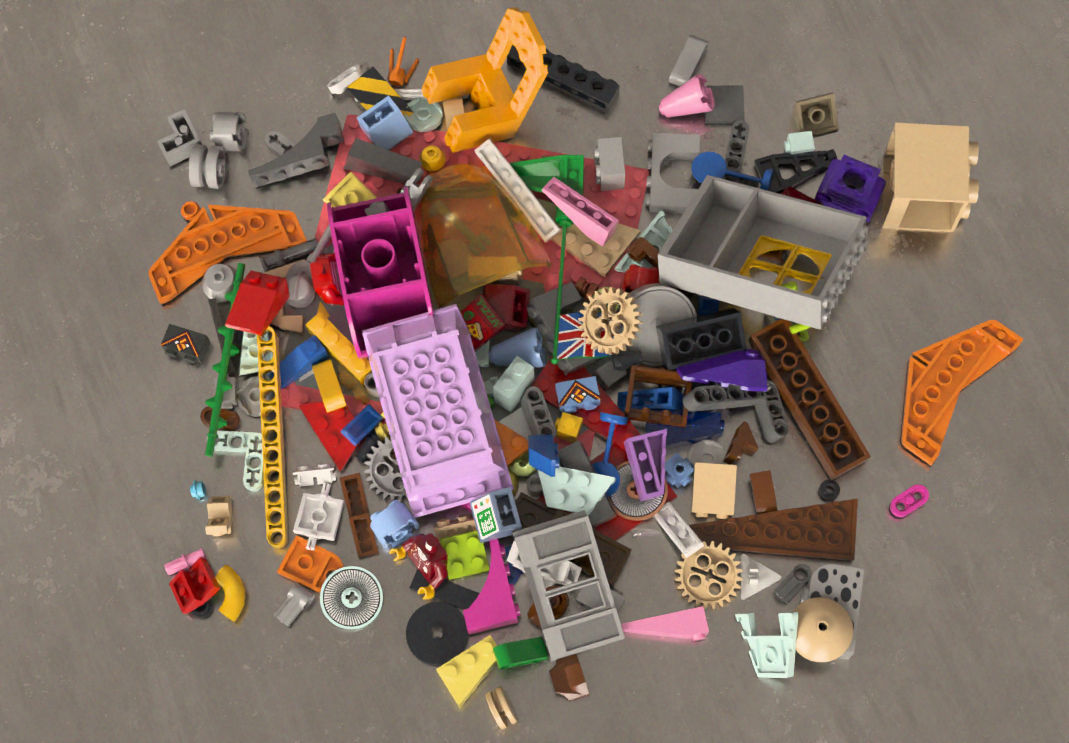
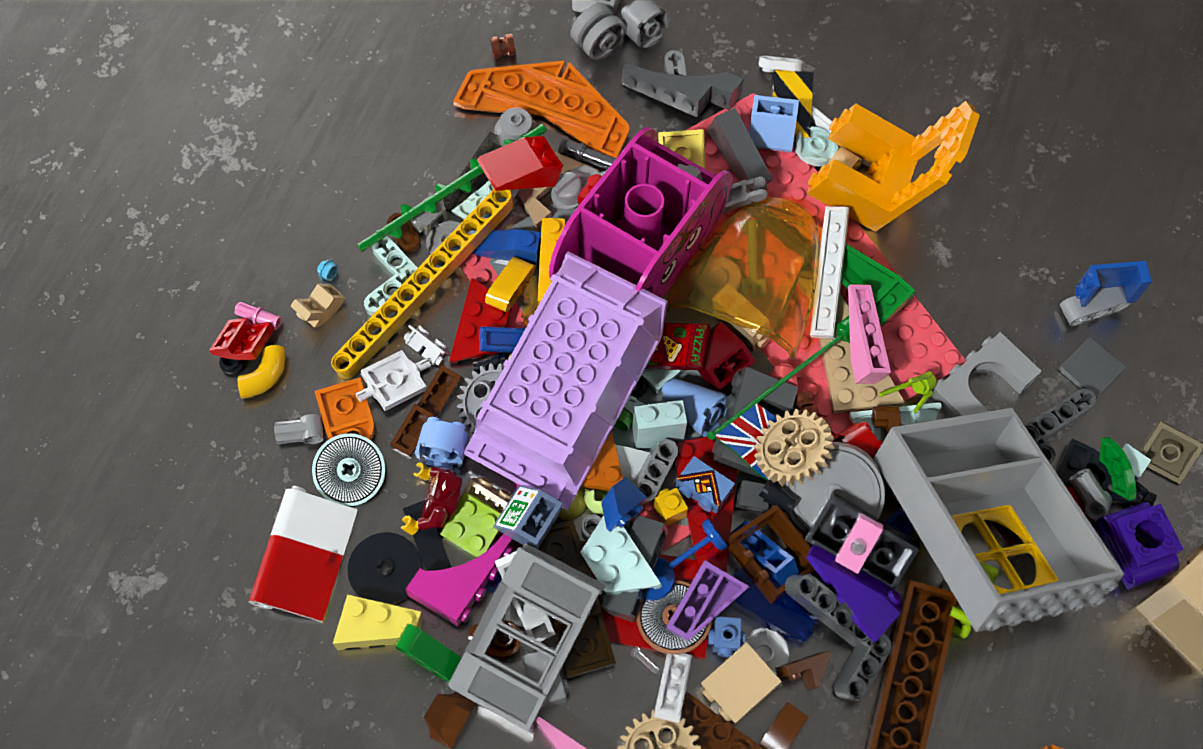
camera: 40 degrees right, 5 degrees down
pearl dark grey brick [161,324,210,363] -> none
orange plate [181,201,201,221] -> none
orange plant [387,37,419,87] -> none
yellow cone [419,146,446,171] -> none
tan head [486,686,518,729] -> none
black brick [507,45,620,112] -> none
light grey brick [594,137,625,191] -> none
bright pink cone [659,73,715,118] -> none
blue piece [691,152,774,191] -> none
none -> door [248,486,358,622]
none -> copper wheel [490,34,516,59]
none -> bright pink piece [835,513,883,573]
none -> lime plant [879,371,937,414]
none -> light grey piece [1069,469,1112,520]
none -> blue panel [1075,261,1152,307]
none -> green tile [1099,437,1136,500]

